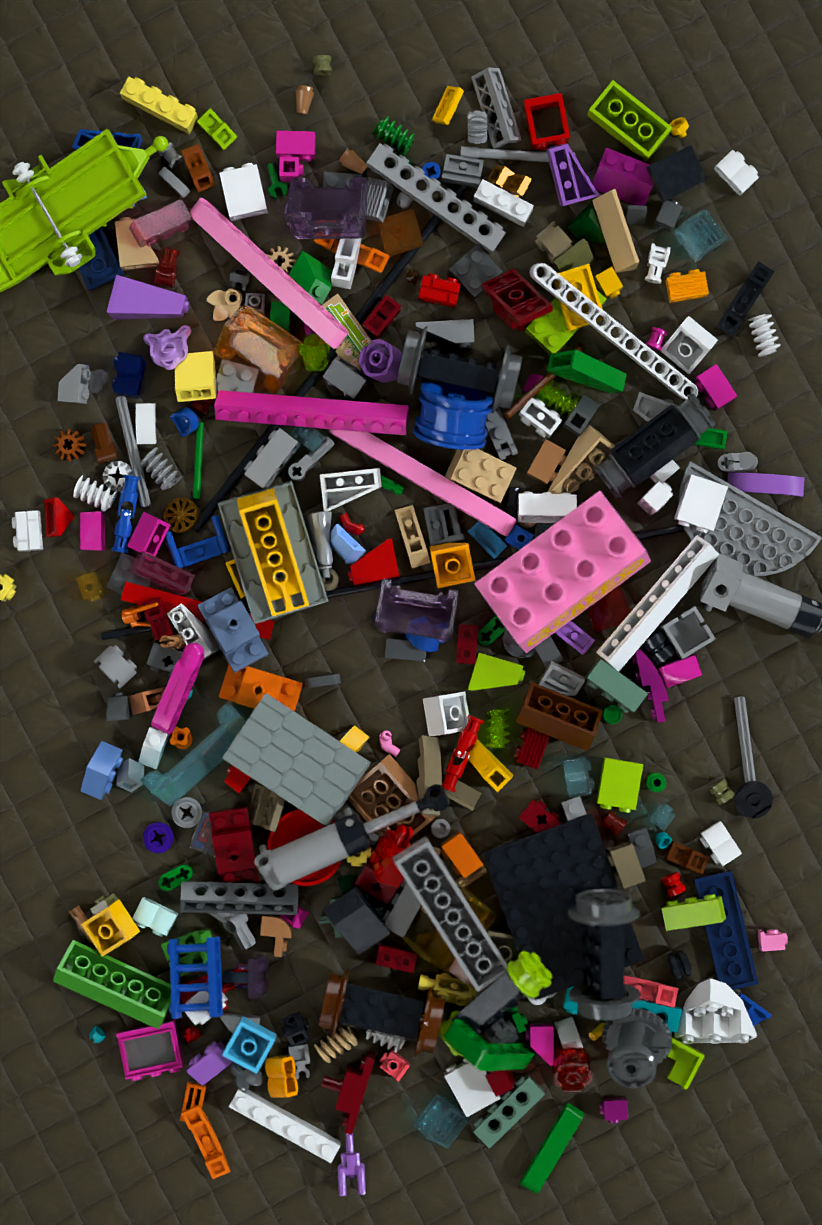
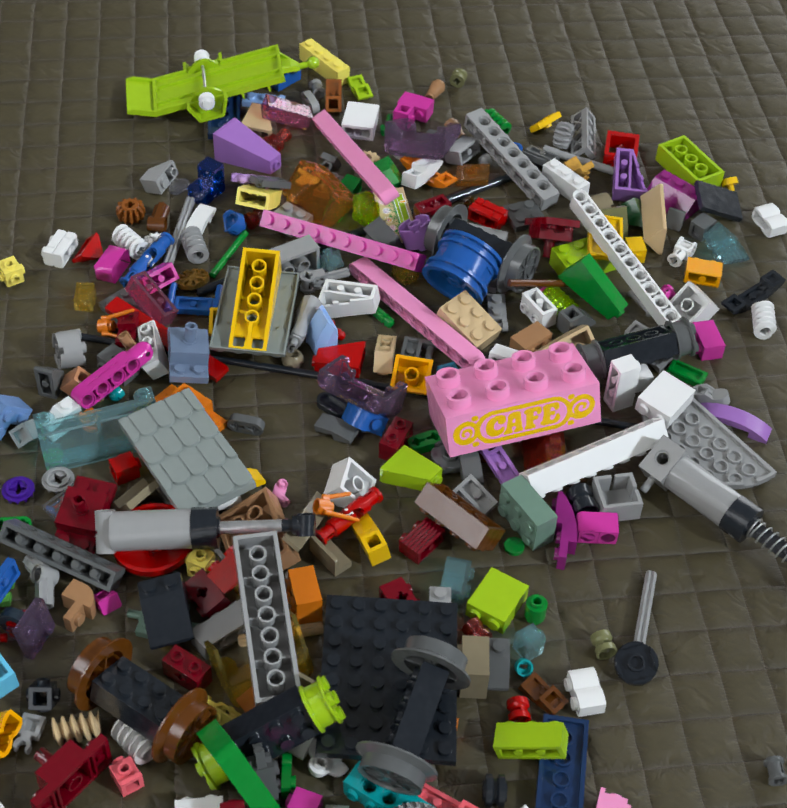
camera: 20 degrees right, 40 degrees down
clear neon green piece [485,710,510,748] -> none
none -> dark grey plate [249,175,292,189]
none -> orange plant [313,492,360,522]

